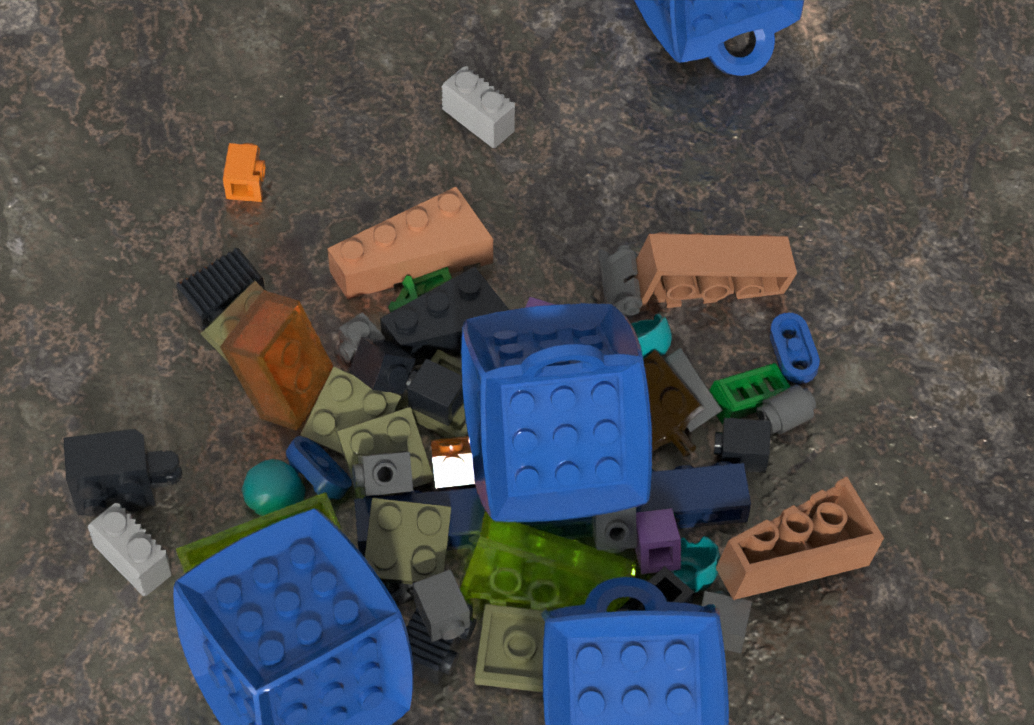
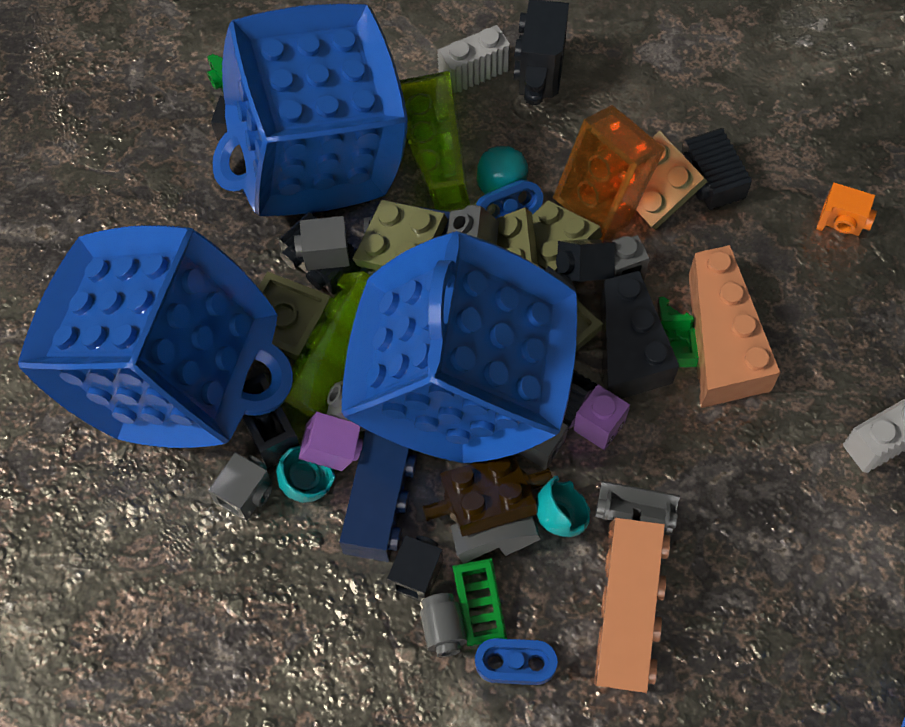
camera: 110 degrees right, 5 degrees up
nougat wedge [716,477,884,600] -> none

